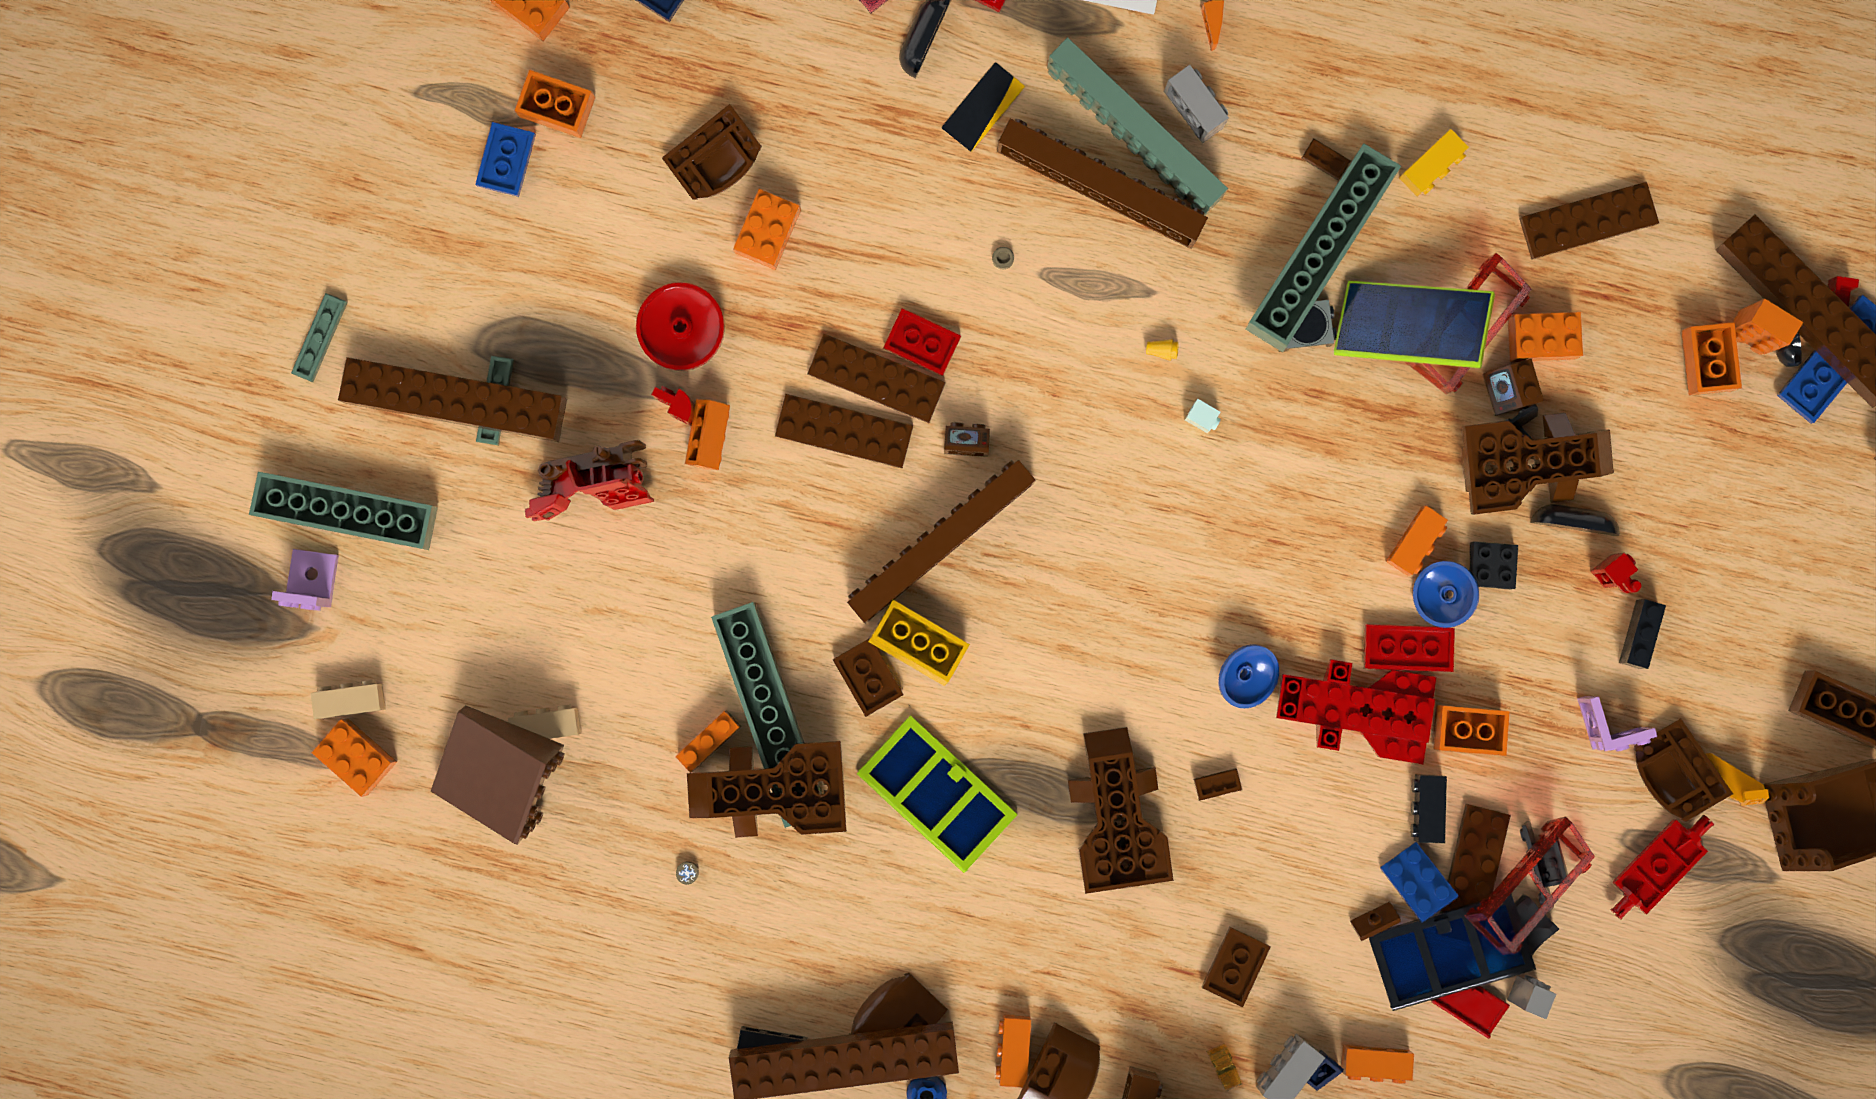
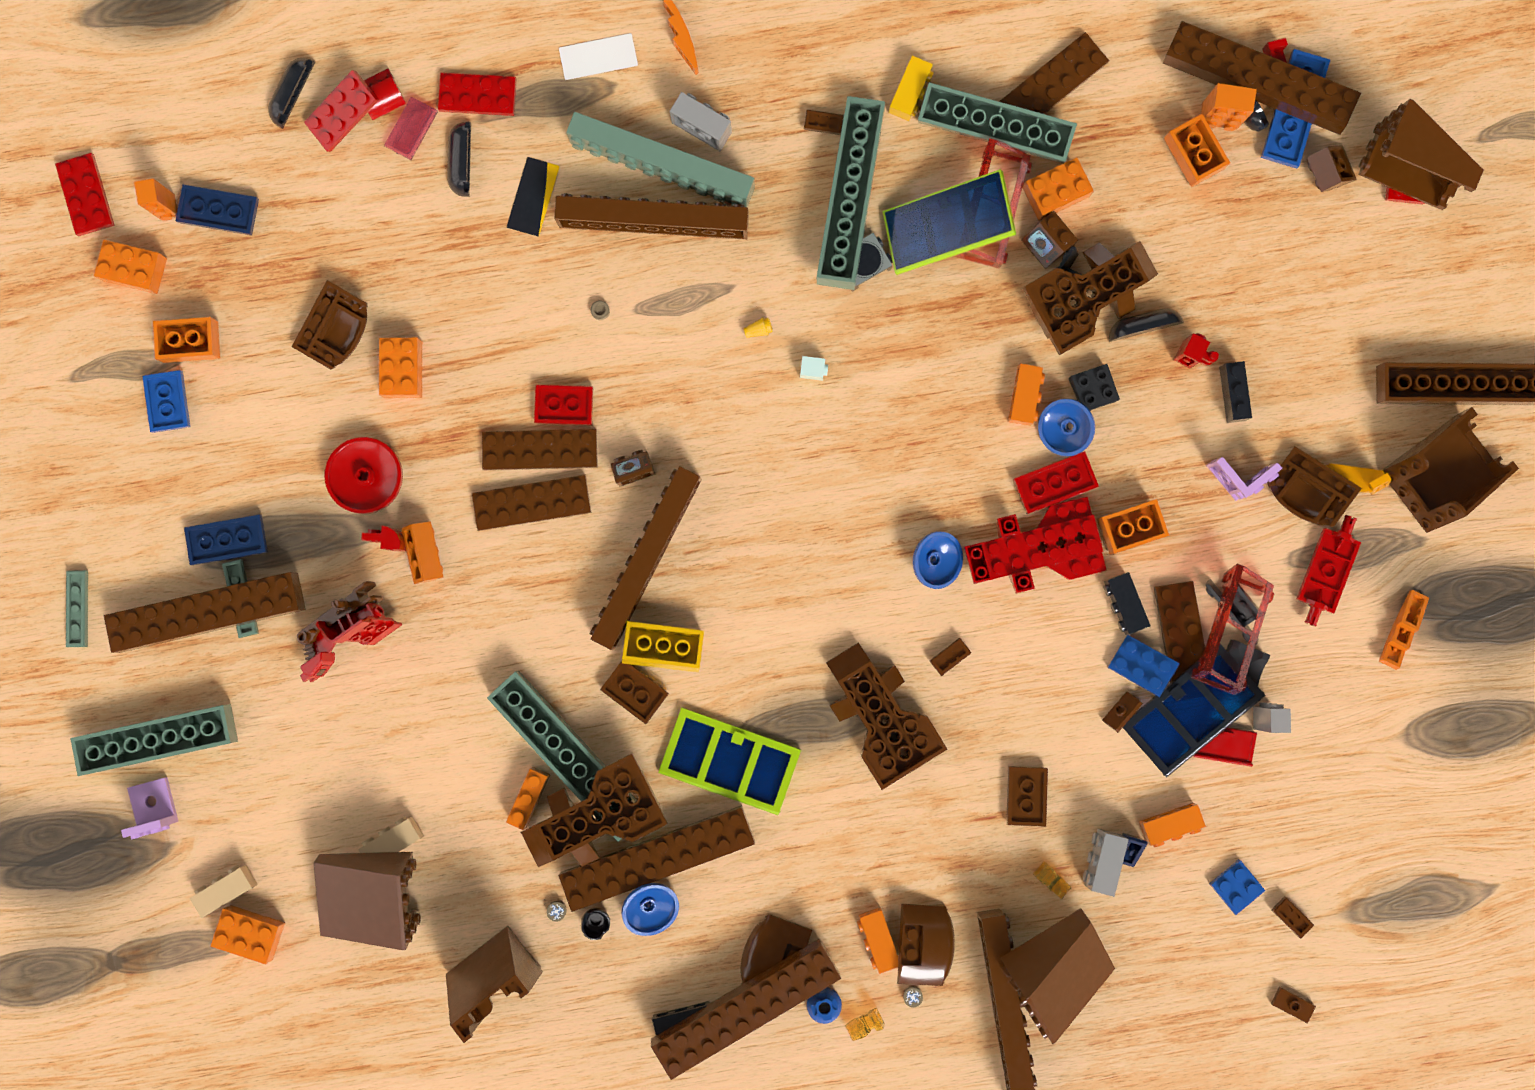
camera: 20 degrees left, 0 degrees up
none -> dark blue plate [184,514,268,566]
none -> reddish brown windscreen [446,926,543,1043]
none -> reddish brown brick [558,805,755,912]
none -> black hair [581,908,610,940]
none -> blue dish [621,883,679,936]
none -> sand green brick [918,82,1077,164]
none -> reddish brown slope [1307,145,1357,192]
none -> orange slope [1379,590,1429,670]

